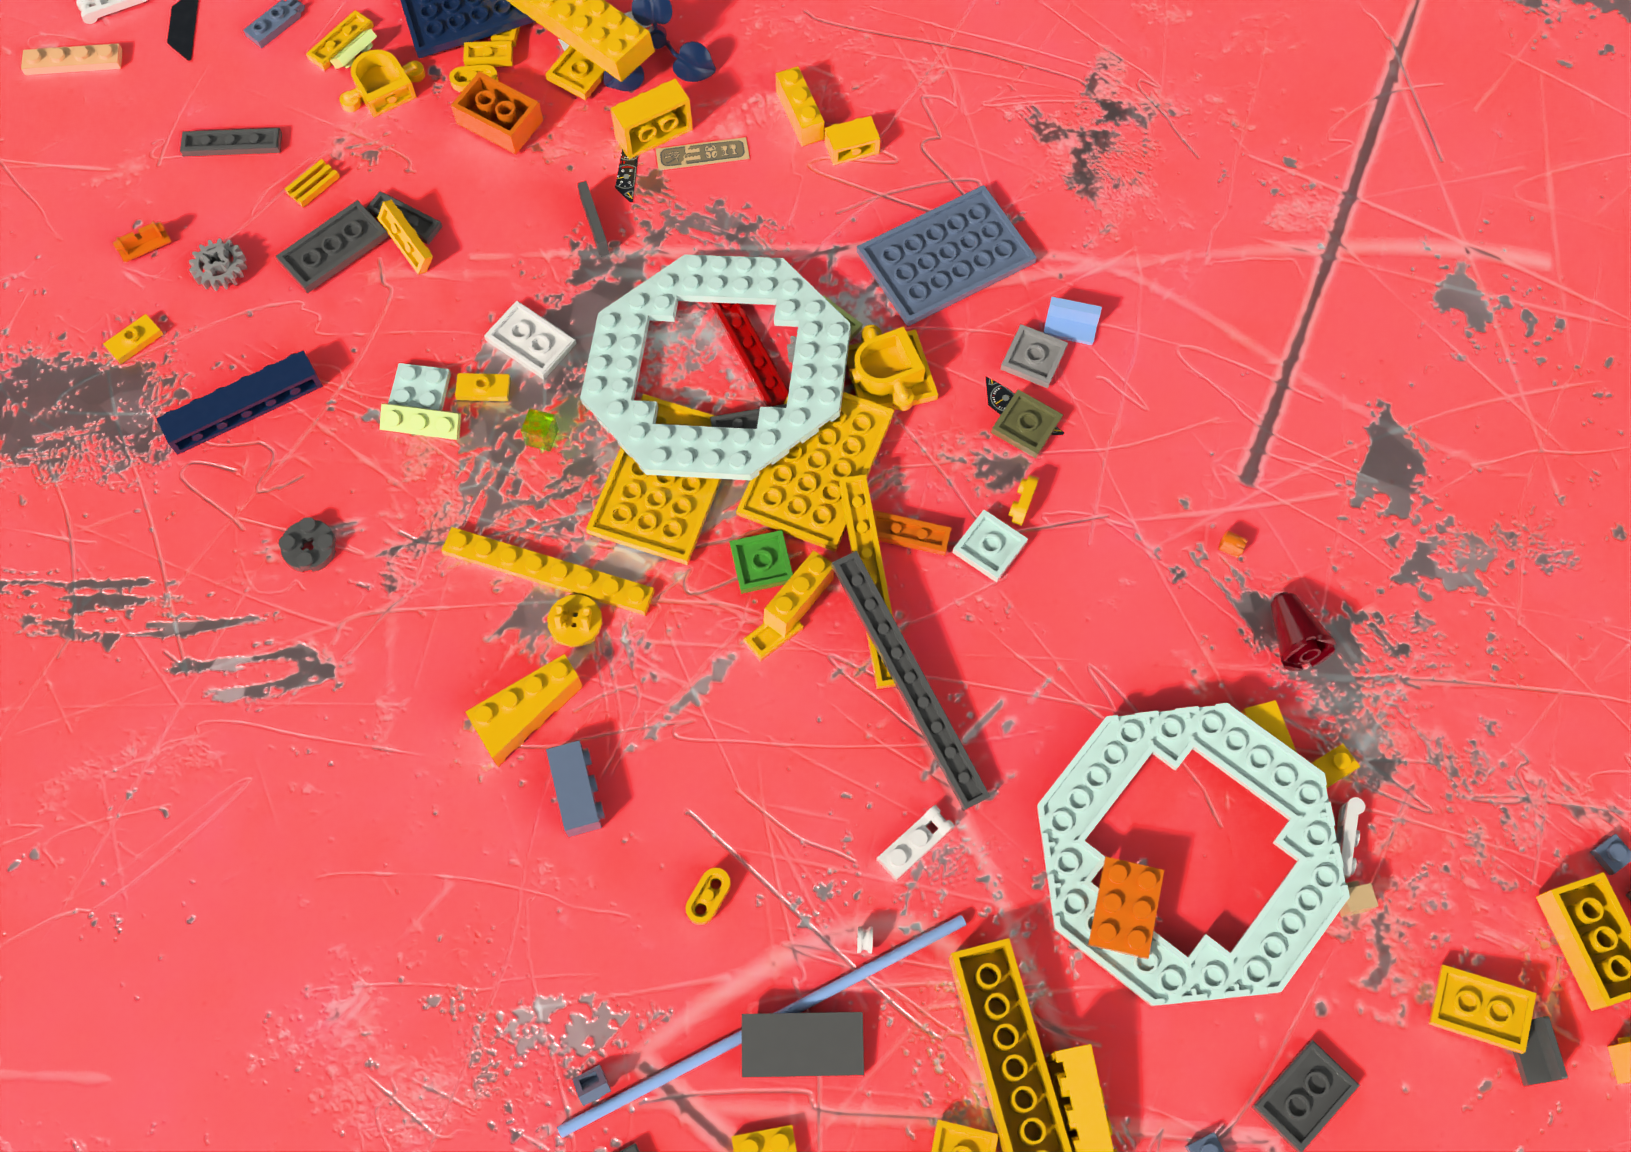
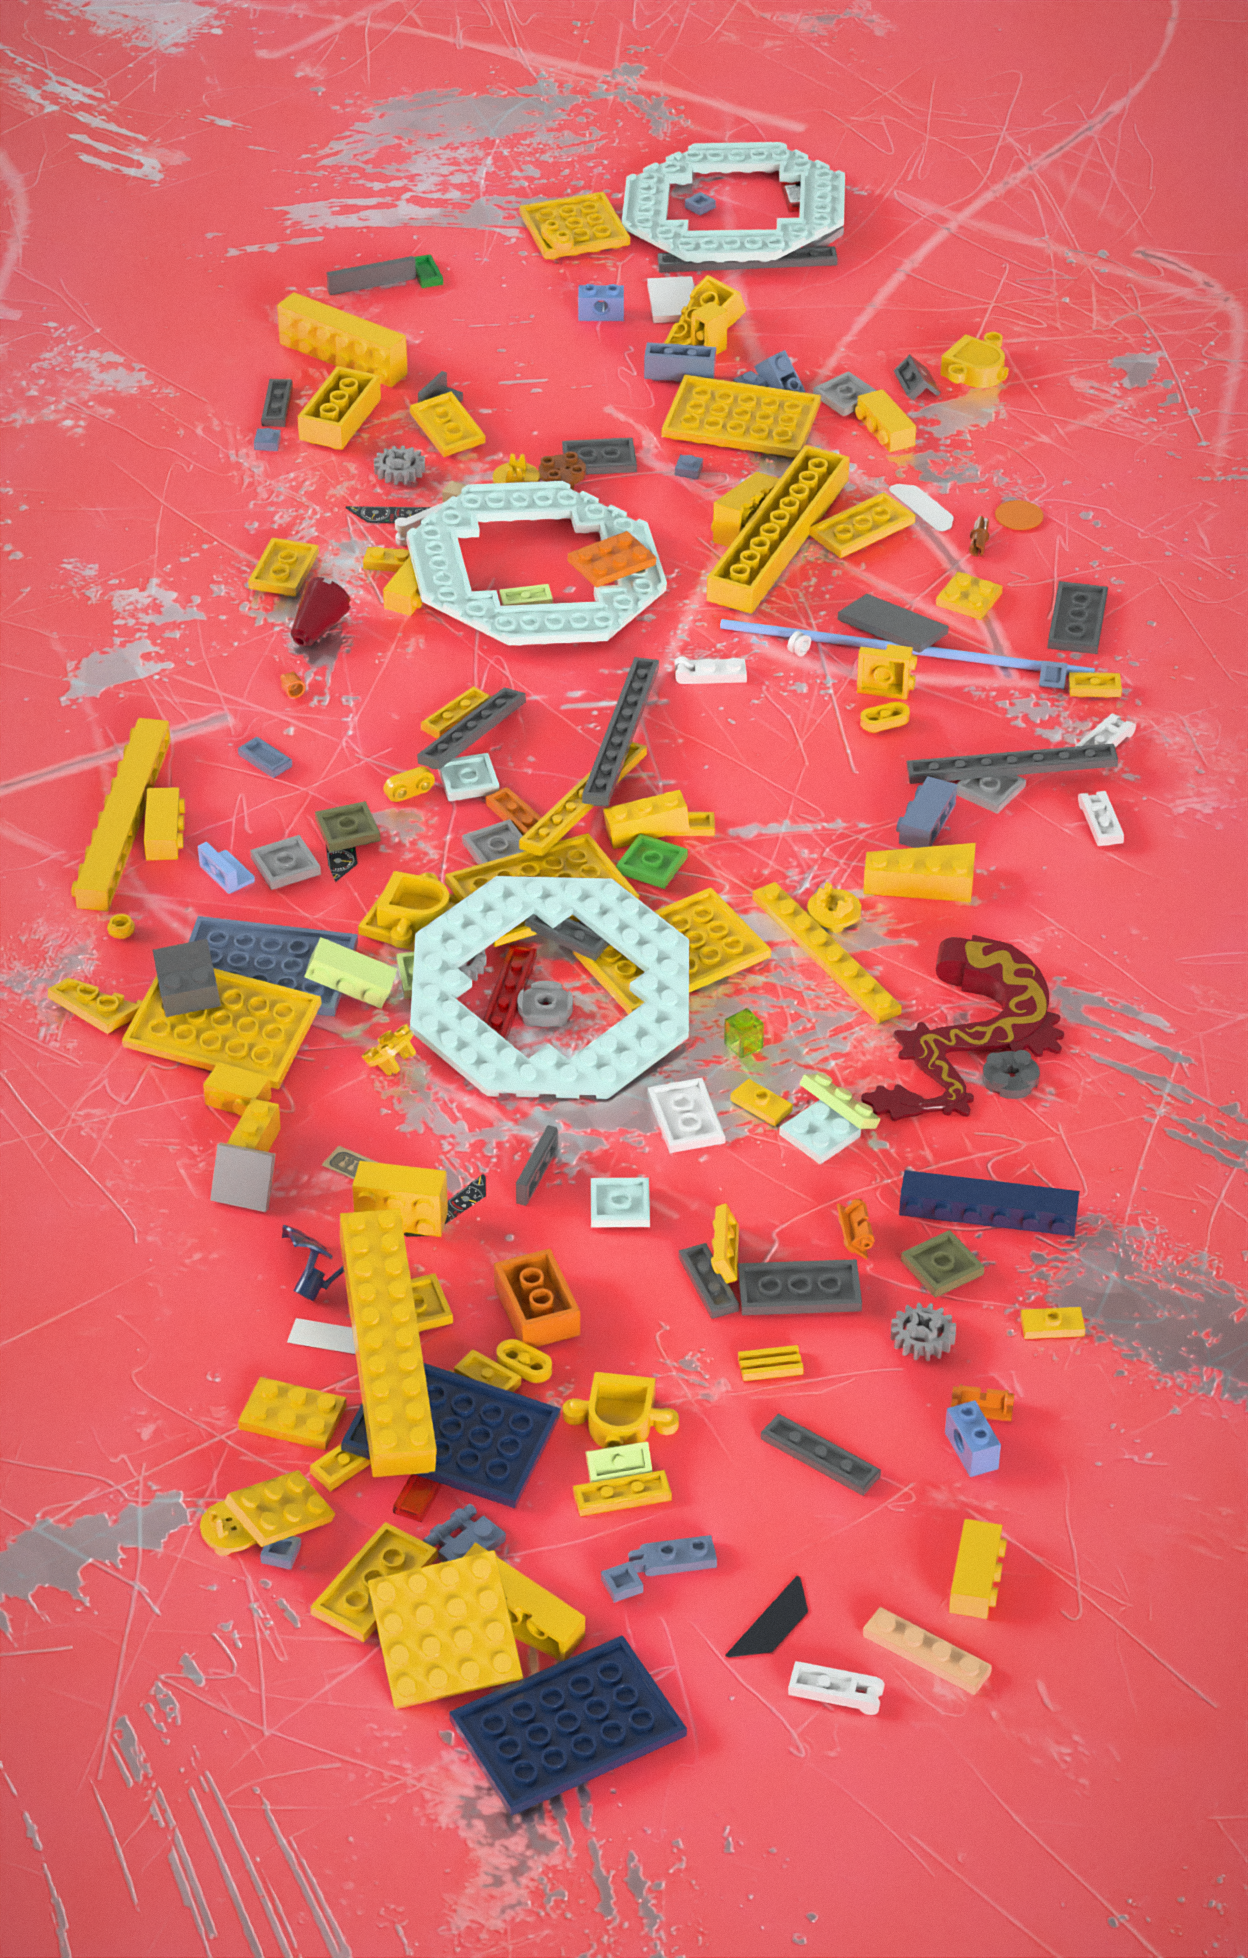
camera: 140 degrees left, 25 degrees down
none -> yellow wing [48,978,142,1034]
none -> yellow brick [71,718,171,912]
none -> yellow plate [107,914,135,939]
none -> yellow plate [122,968,322,1089]
none -> yellow brick [144,787,186,860]
none -> dark grey slope [152,939,221,1017]
none -> light grey tile [210,1142,276,1212]
none -> sand blue tile [238,737,292,778]
none -> yellow plate [248,538,319,596]
none -> yellowish green brick [304,937,397,1008]
none -> black sticker [346,506,431,523]
none -> yellow plate [362,1024,416,1076]
none -> light grey gear [374,445,425,485]
none -> dark grey plate [417,687,526,770]
none -> yellow tile [421,686,492,739]
none -> light grey plate [462,819,524,865]
none -> yellow plate [492,453,540,484]
none -> yellowish green plate [499,584,553,606]
none -> light grey plate [518,981,573,1027]
none -> dark orange plate [539,451,586,490]
none -> light aqua plate [591,1178,650,1227]
none -> orange hinge [836,1198,875,1259]
none -> yellow plate [857,644,917,700]
none -> dark red animal [861,934,1064,1121]
none -> olive plate [901,1230,984,1298]
none -> dark grey tile [906,743,1118,784]
none -> medium blue brick [945,1400,1001,1477]
none -> yellow brick [949,1519,1007,1619]
none -> light grey tile [957,775,1026,814]
none -> yellow plate [1068,672,1122,698]
none -> white plate [1075,713,1136,747]
none -> white plate [1078,791,1124,846]

